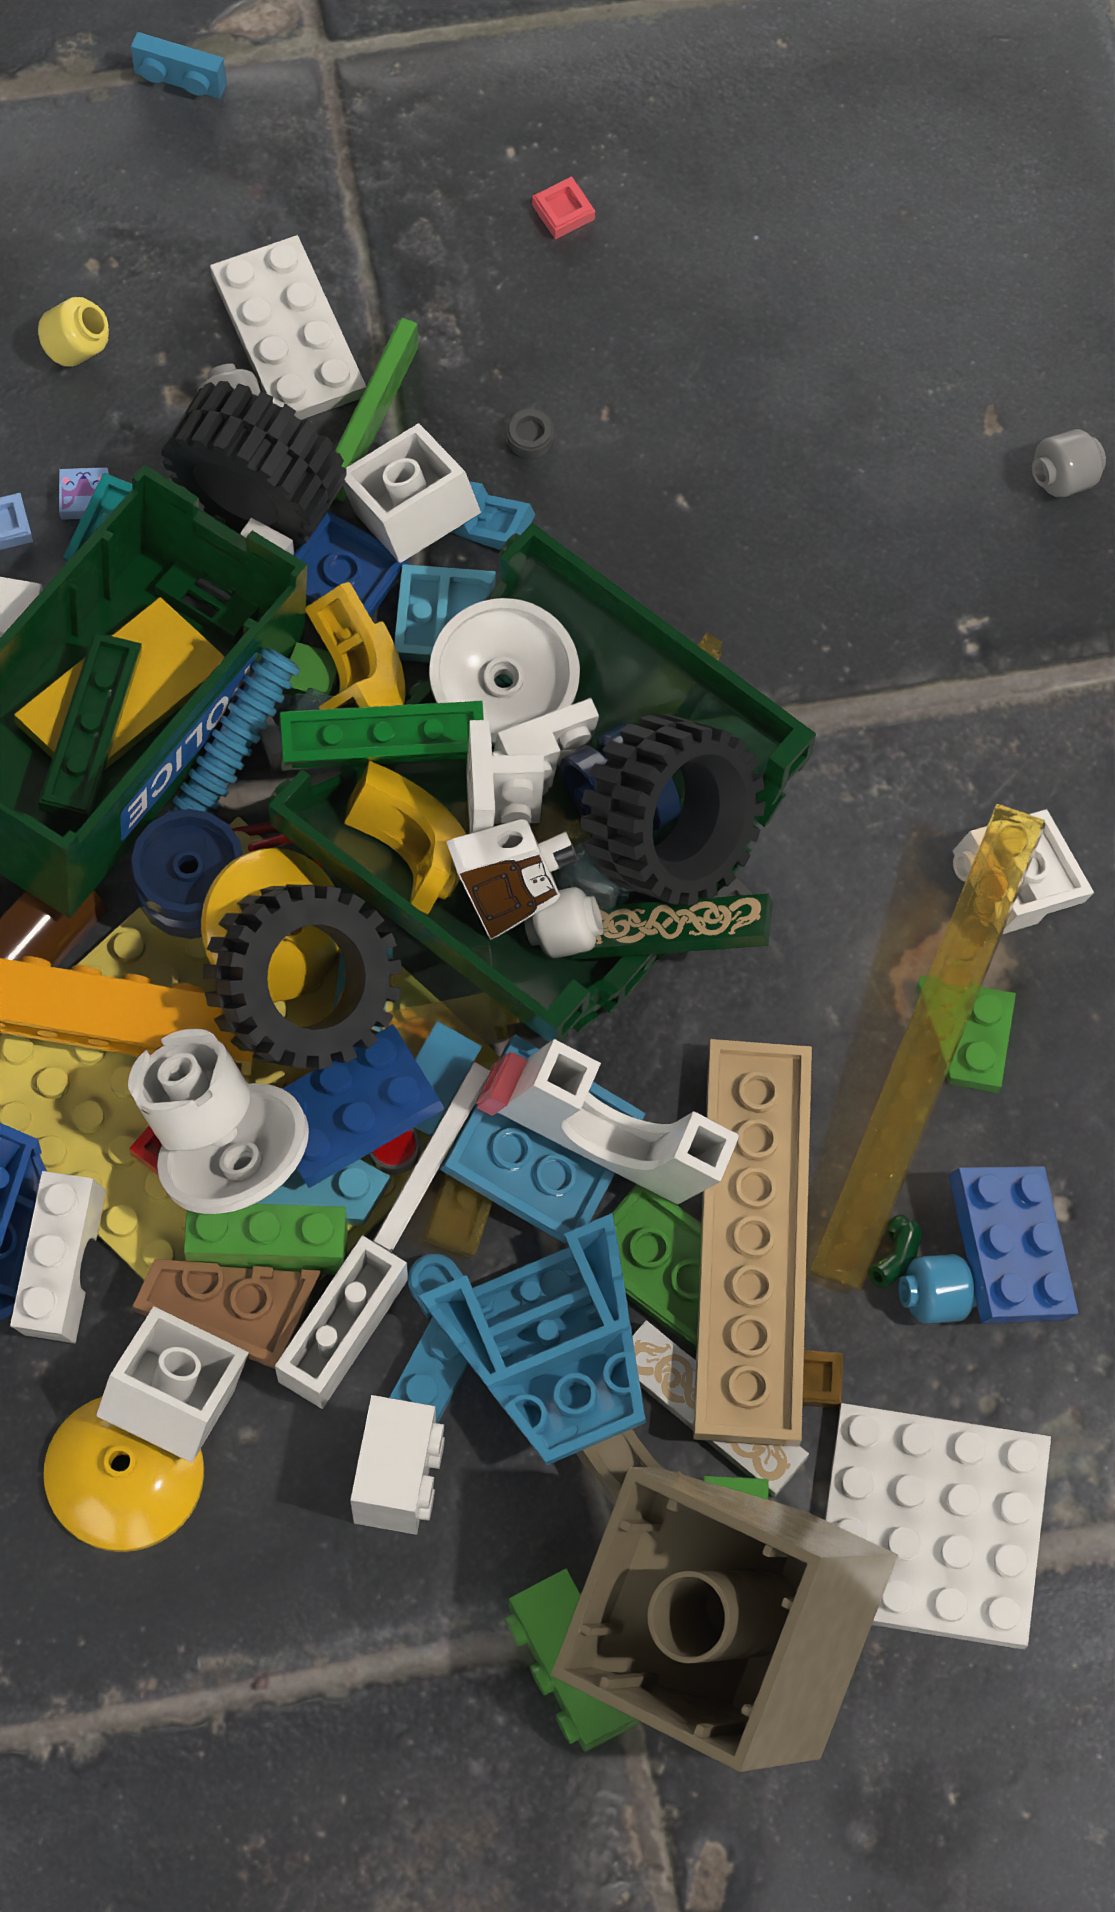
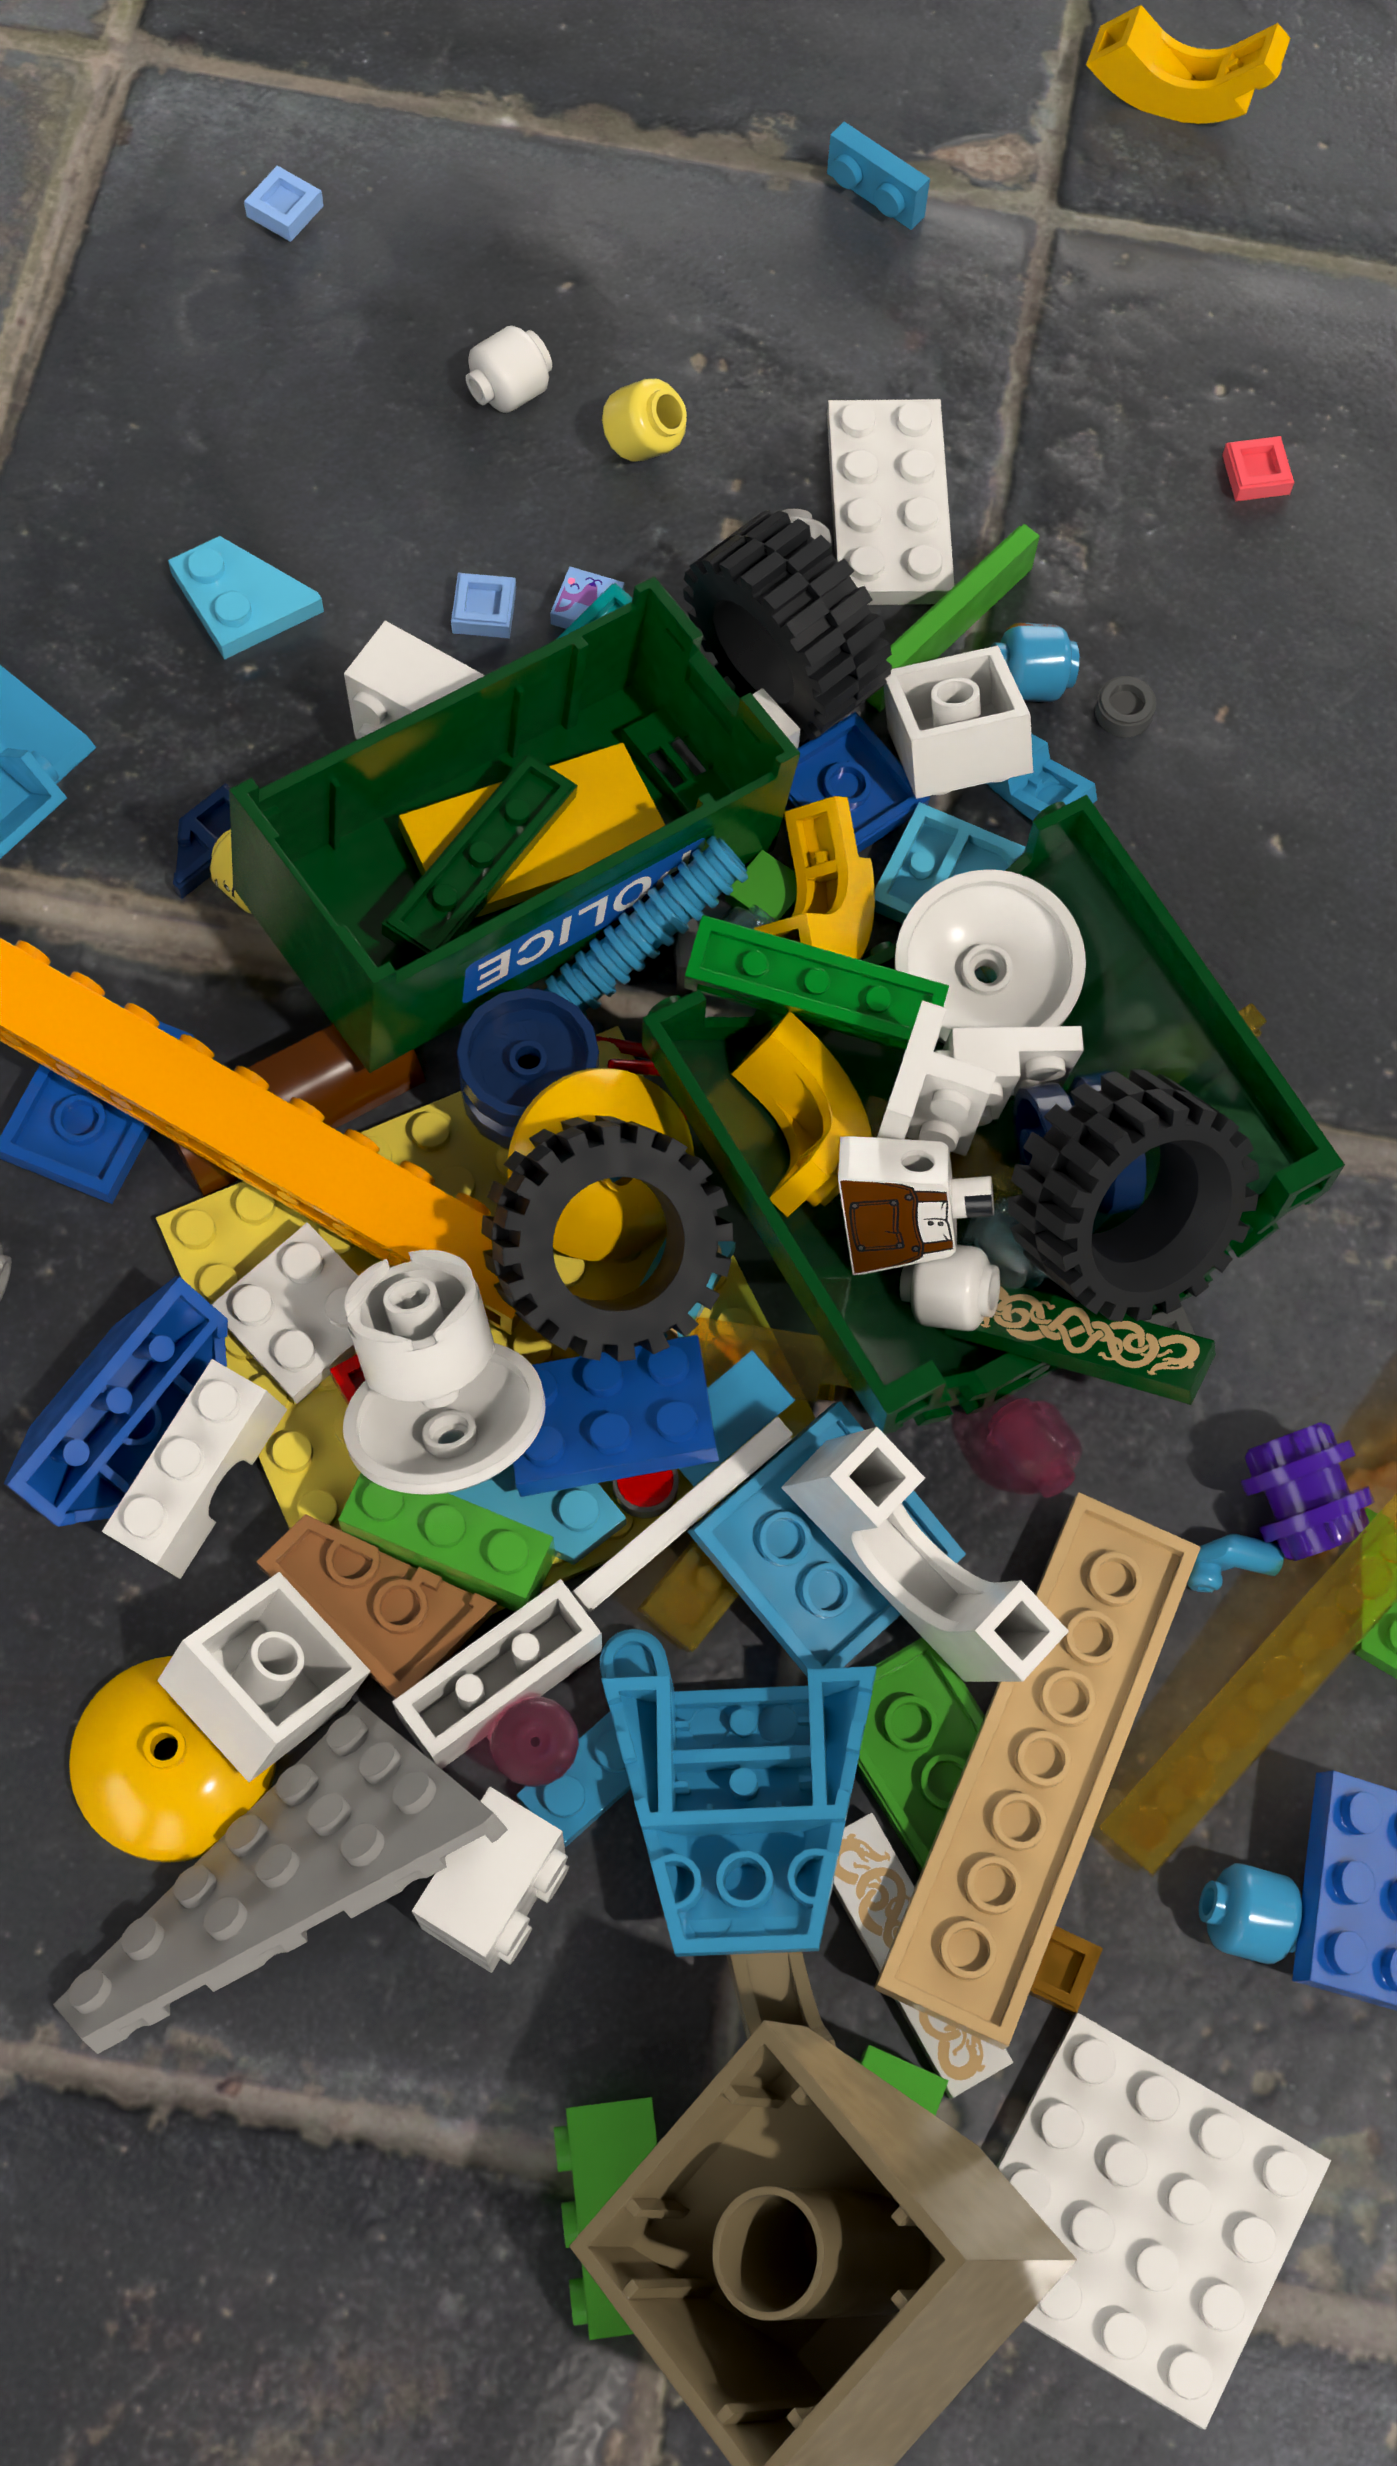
camera: 20 degrees right, 0 degrees up
coral tile [476,1052,527,1116] -> none
dark green arm [868,1215,923,1289] -> none
none -> light grey wing [53,1701,508,2054]
none -> white plate [212,1222,358,1404]
none -> clear pink head [487,1695,579,1787]
none -> clear pink head [984,1398,1083,1498]
none -> dark azure head [991,623,1079,702]
none -> dark azure arm [1187,1534,1284,1593]
none -> dark purple piece [1240,1422,1375,1561]

